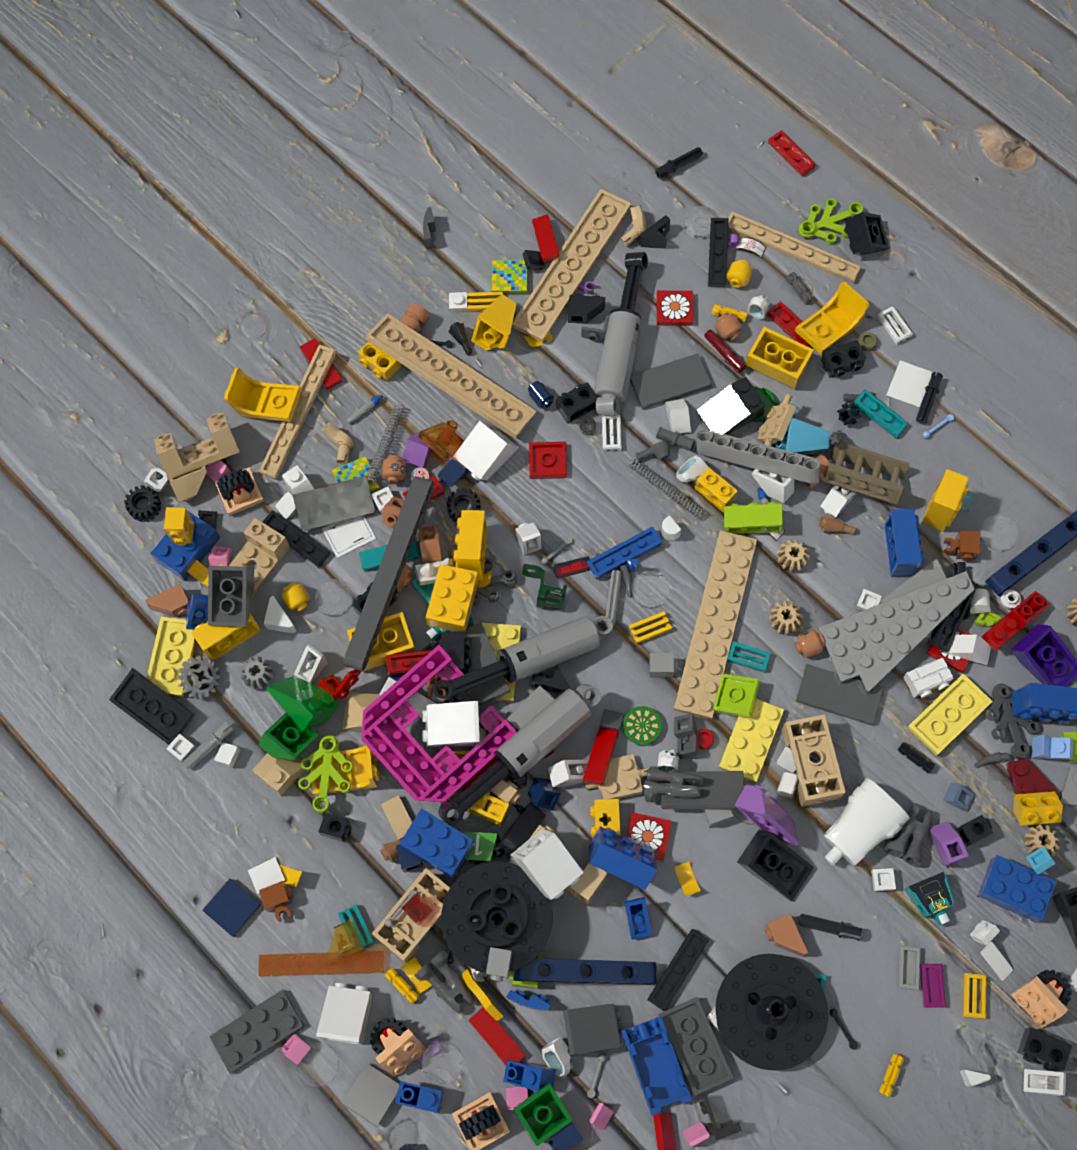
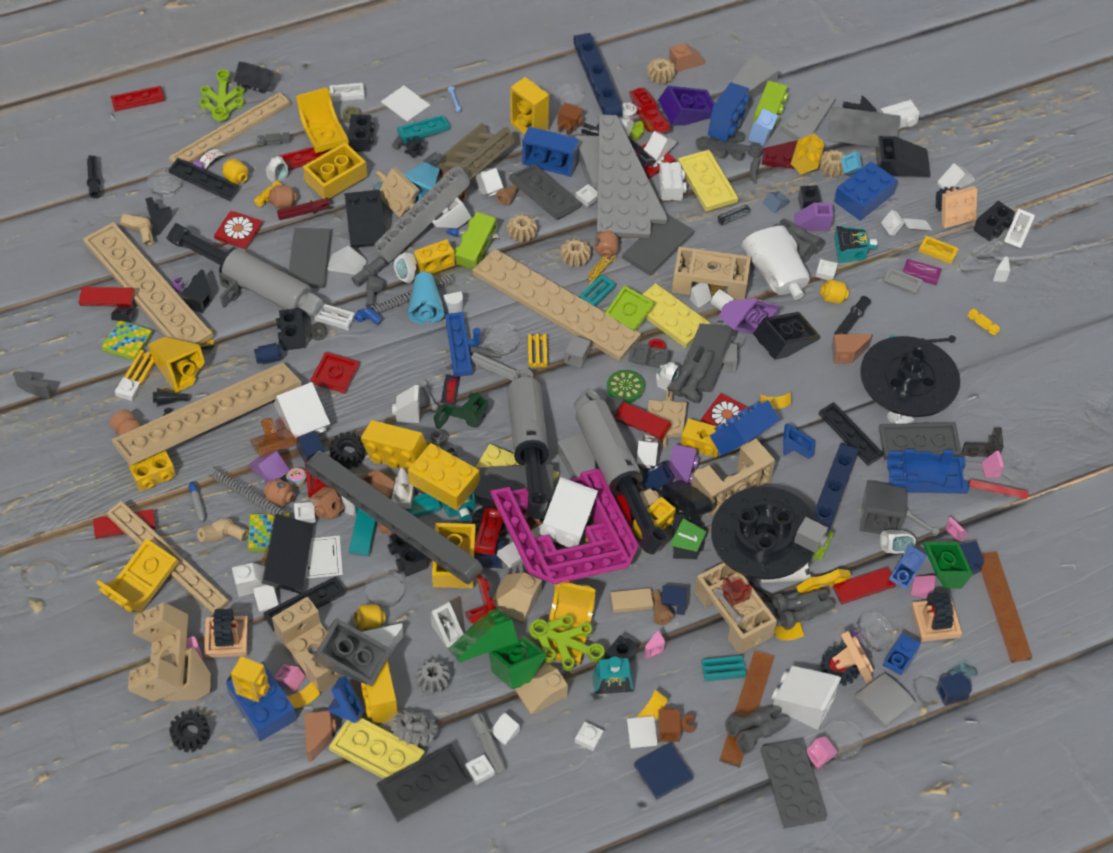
camera: 75 degrees left, 15 degrees down
white rock [144,468,169,493] -> none
clear yellow slope [326,919,364,966] -> none
yellow axle [385,968,419,1004] -> none
blue brick [399,808,476,879] -> none
blue slope [506,989,551,1011] -> none
white slope [511,829,584,900] -> none
black slope [531,665,570,694] -> none
black axle [916,372,943,424] -> none
none -> blue arm [354,308,383,325]
none -> medium azure cone [407,272,444,324]
none -> dark grey tile [509,164,582,219]
none -> white plate [575,722,603,751]
none -> yellow piece [587,255,616,286]
none -> teal torso [592,657,634,695]
none -> bright pink slope [644,630,665,659]
none -> medium lavender slope [669,444,699,484]
none -> dark grey piece [725,706,789,754]
none -> yellow head [820,279,849,304]

